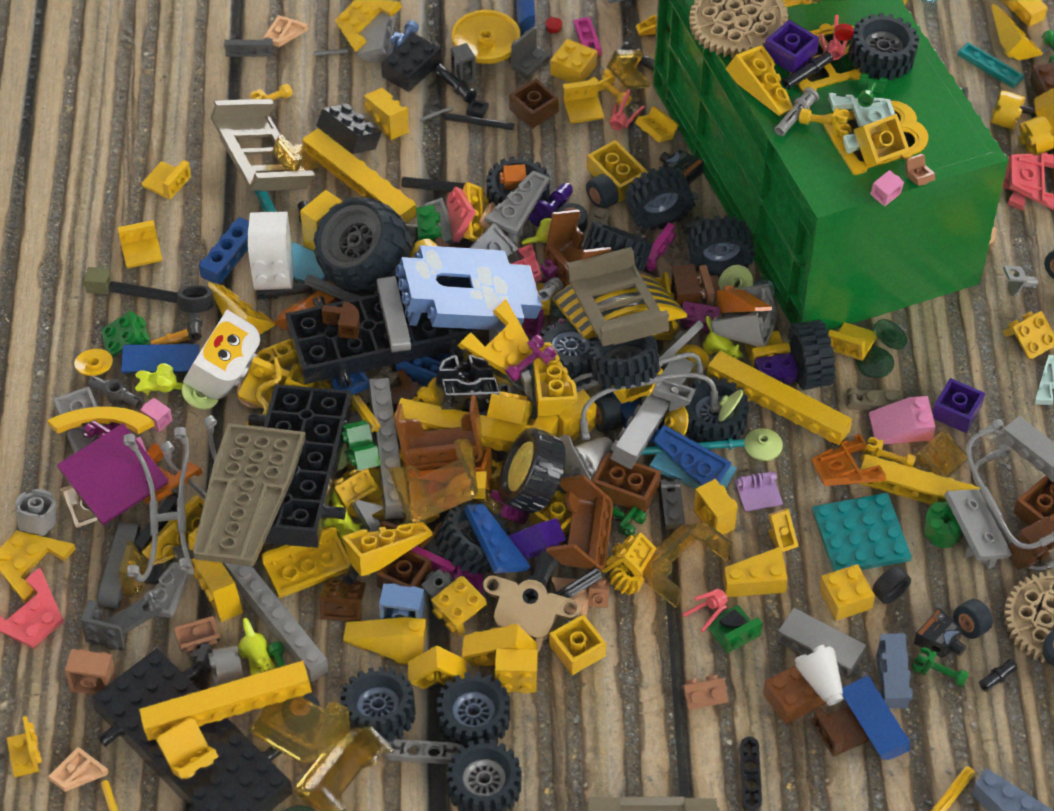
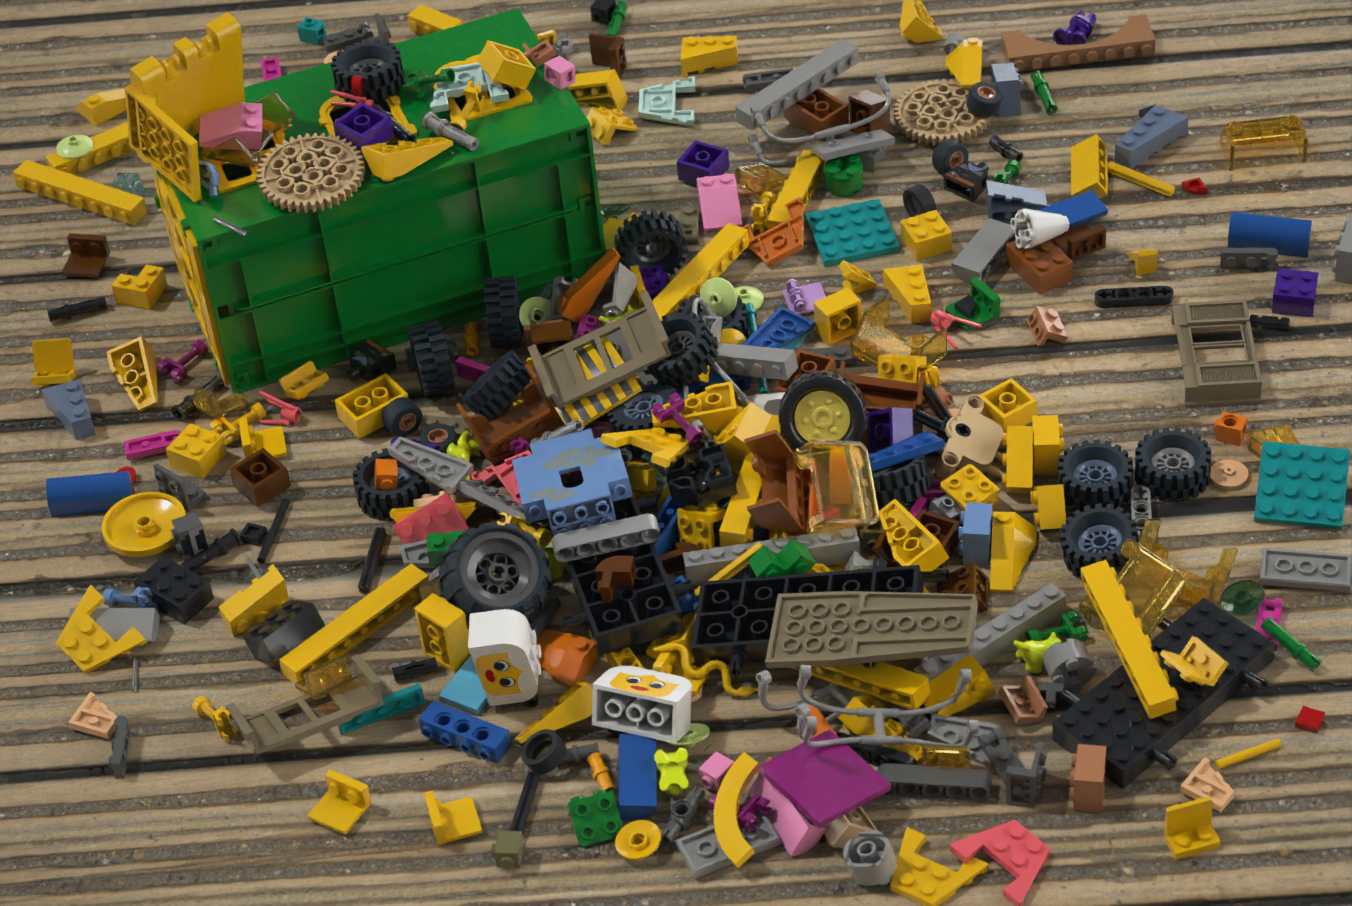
camera: 85 degrees left, 10 degrees down
none -> yellow brick [1071,134,1108,199]
none -> yellow slope [1128,248,1158,276]

